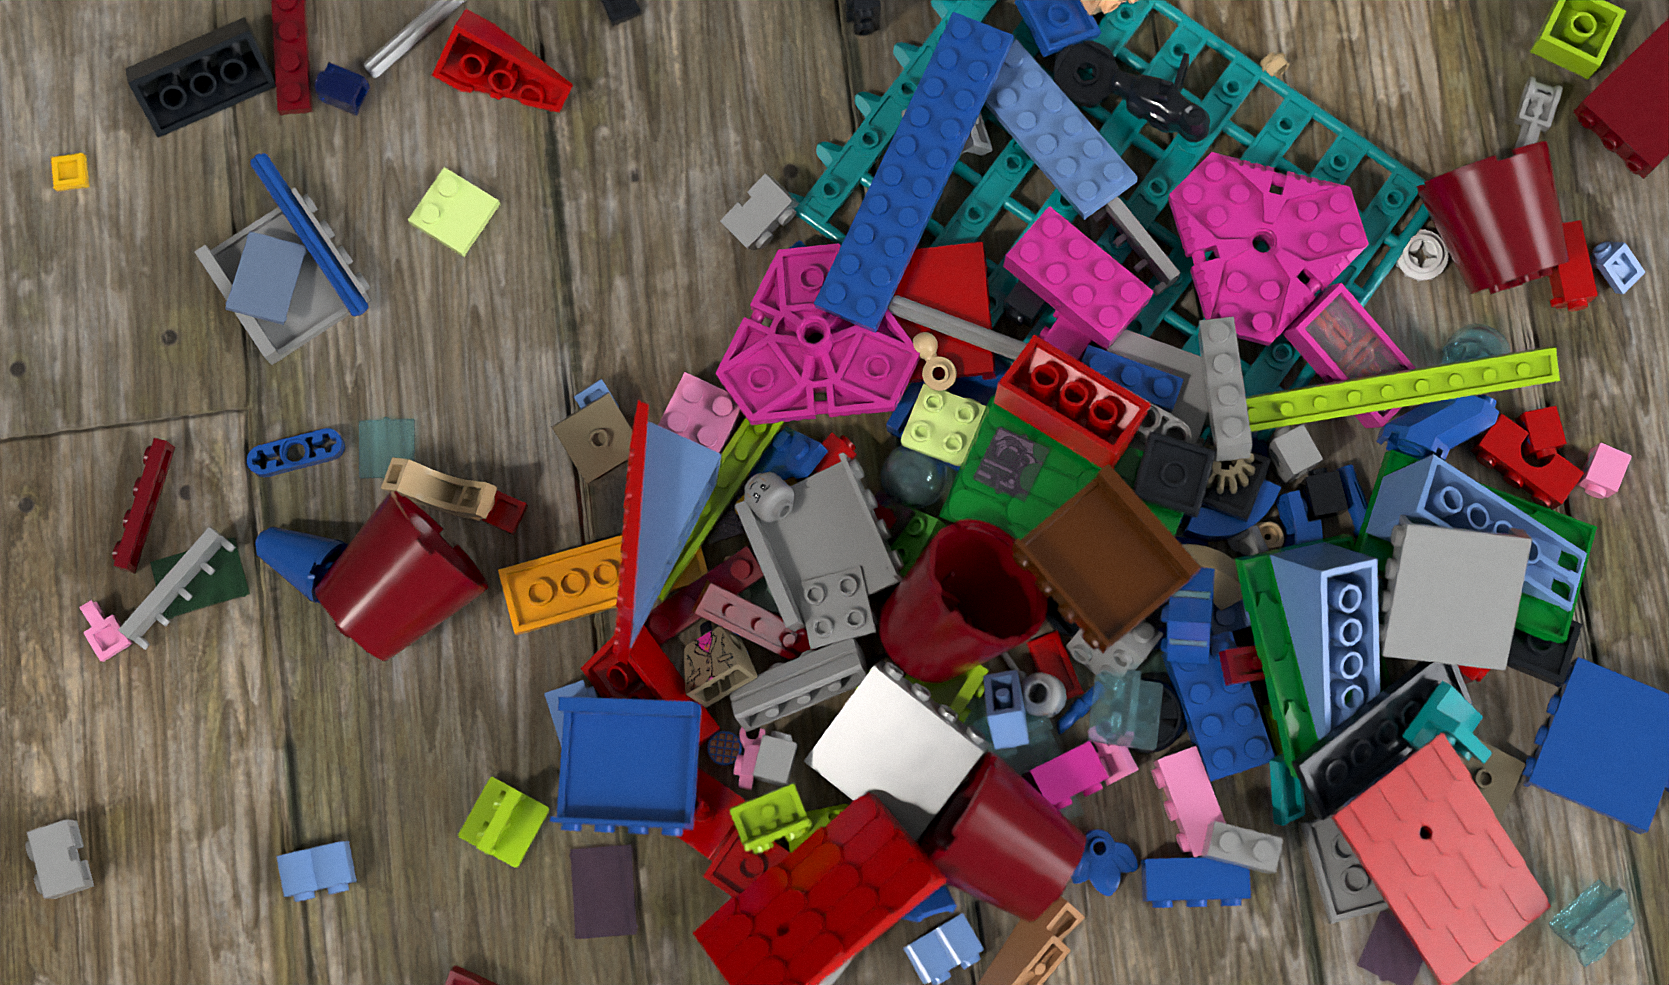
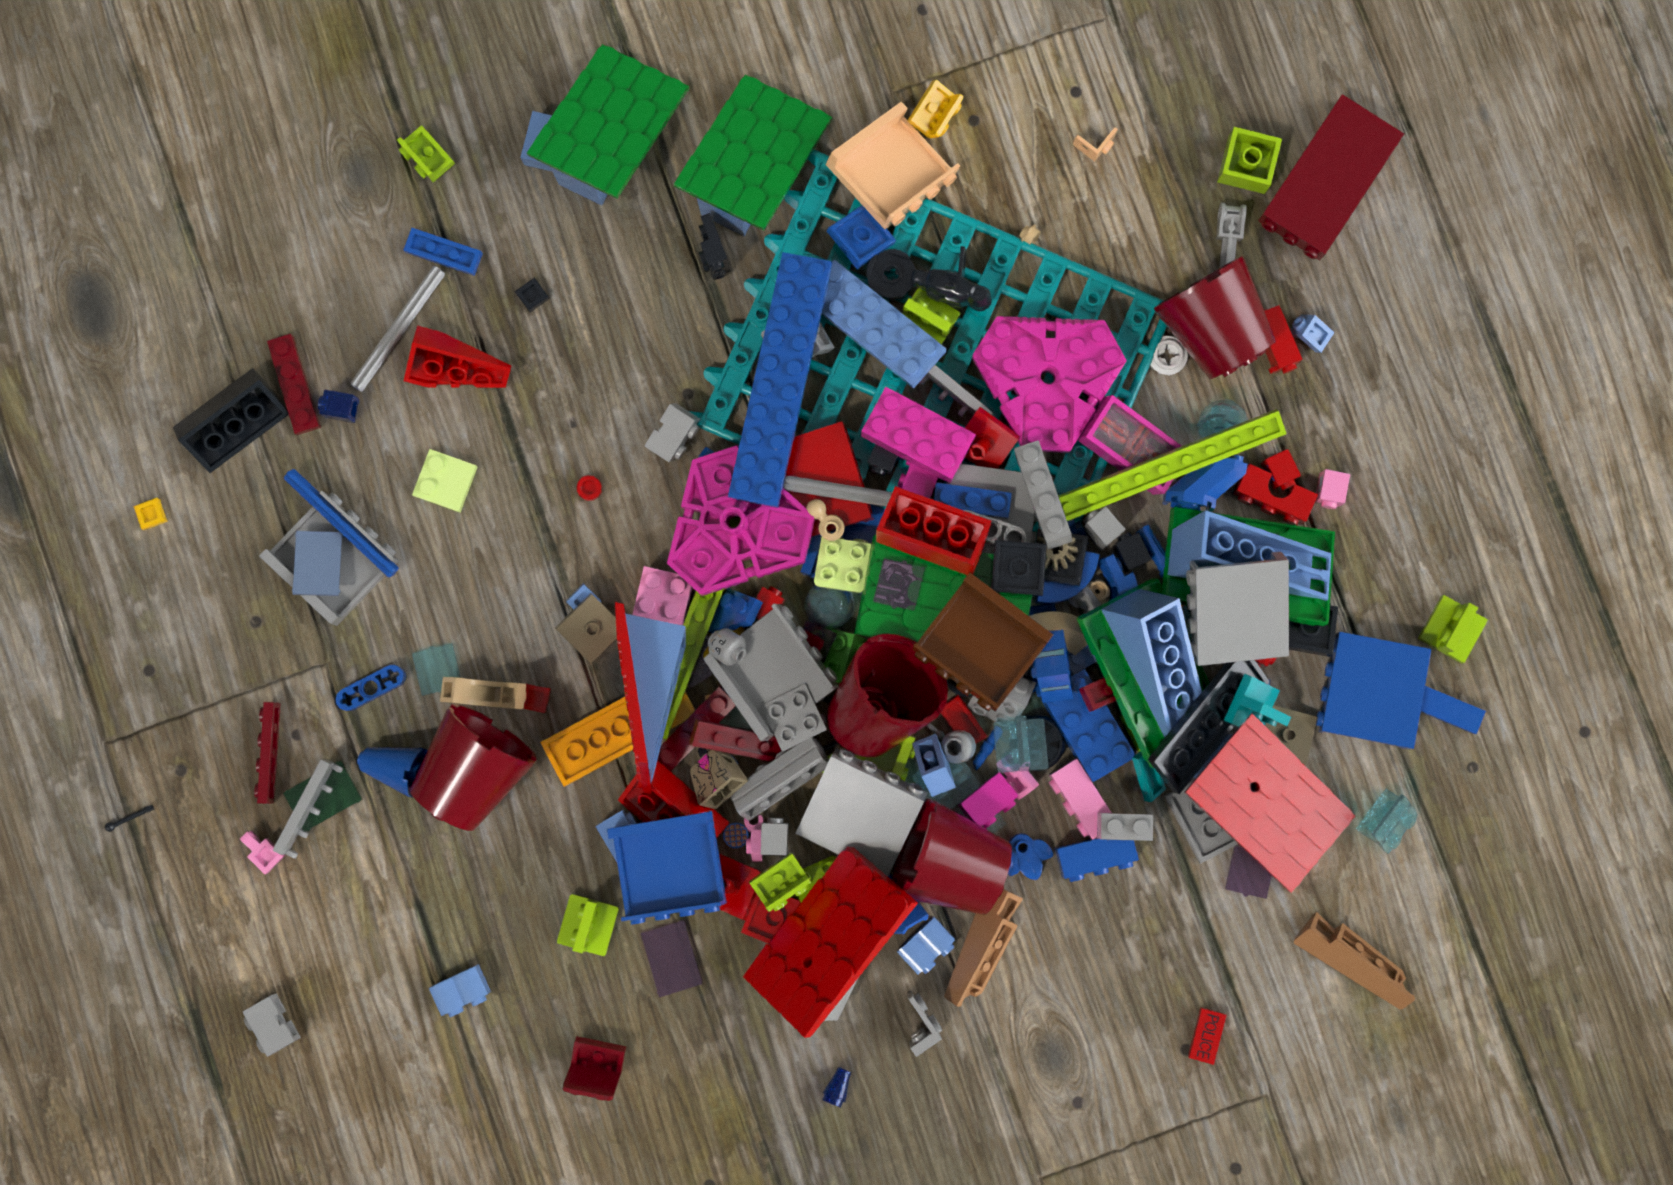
camera: 10 degrees left, 5 degrees up
none -> red tile [576,475,602,501]
none -> lime bracket [902,288,960,345]
none -> red tile [965,407,1020,469]

